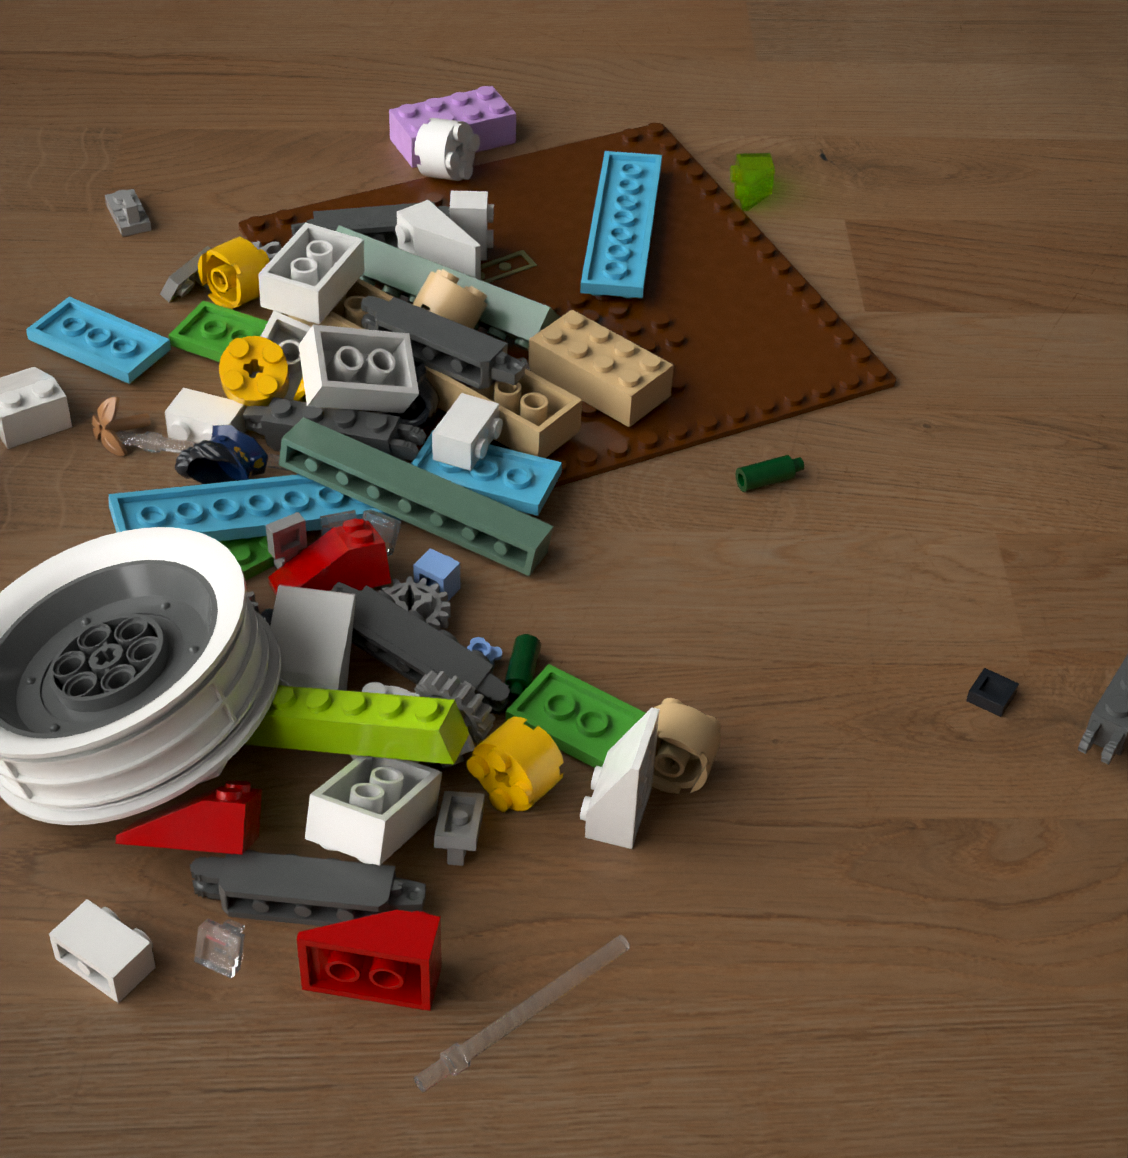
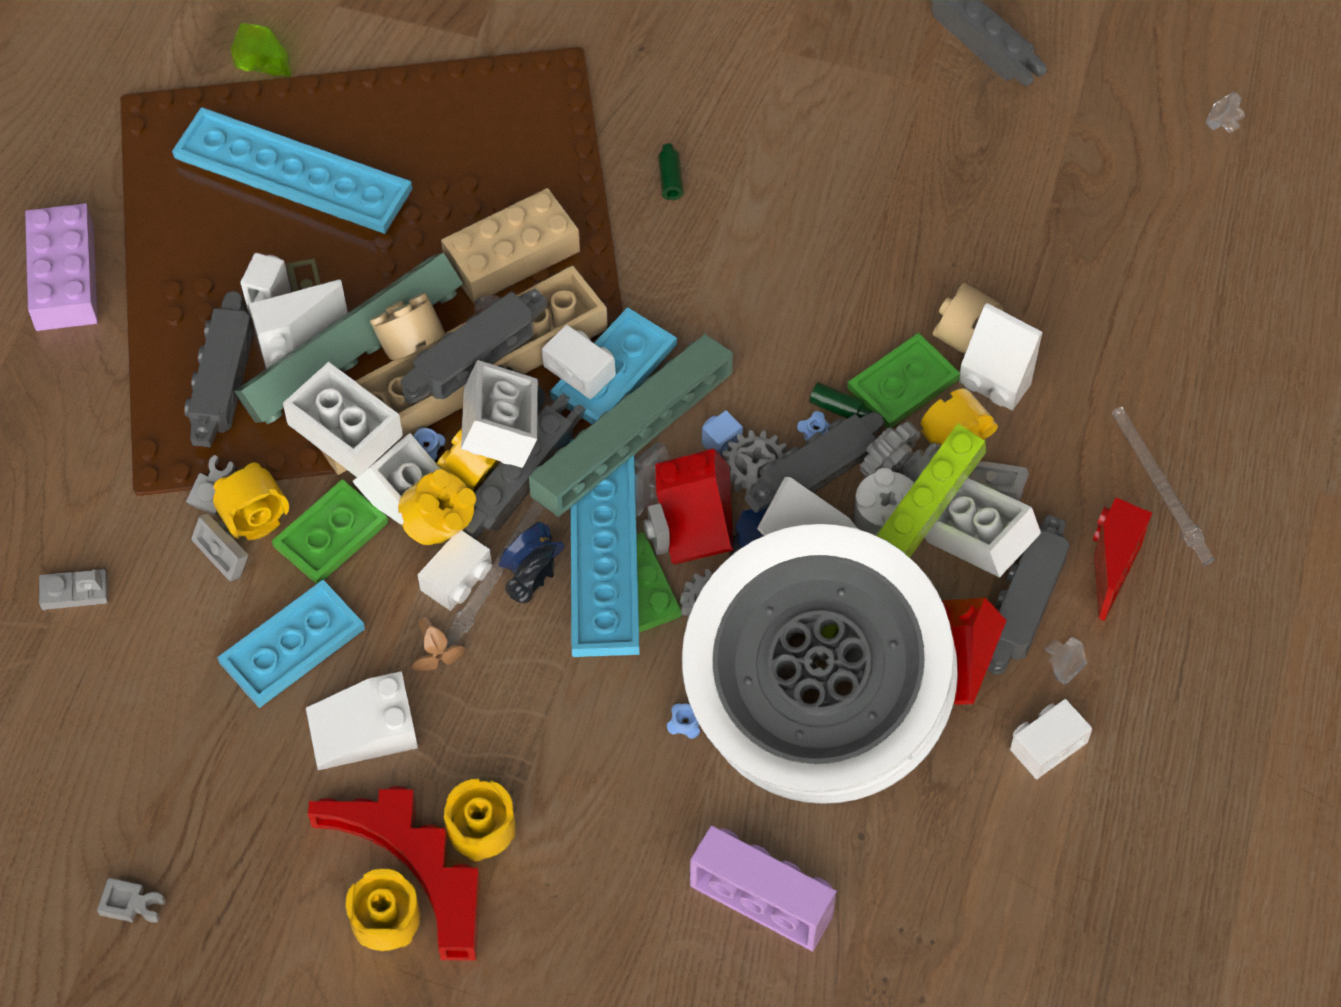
camera: 70 degrees left, 15 degrees up
white brick [415,118,480,181] -> none
black tile [966,668,1019,717] -> none

